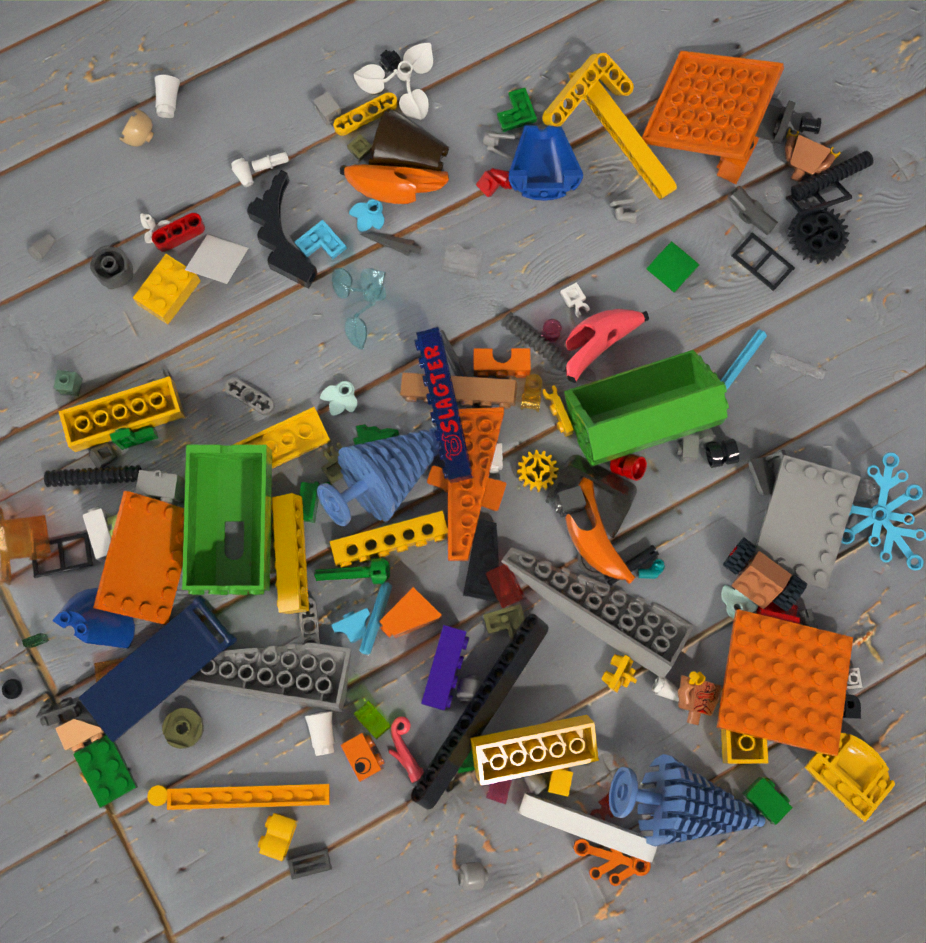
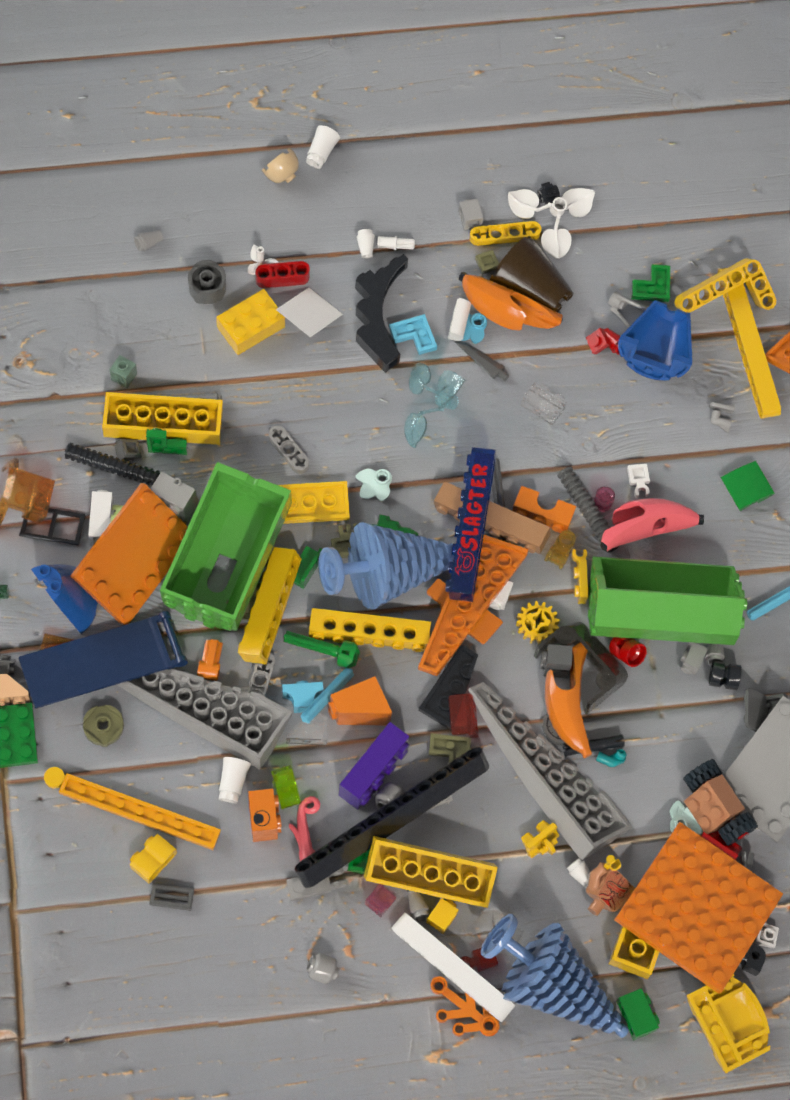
camera: 15 degrees right, 10 degrees down
none -> orange piece [197,639,223,681]
none -> white brick [447,298,471,341]

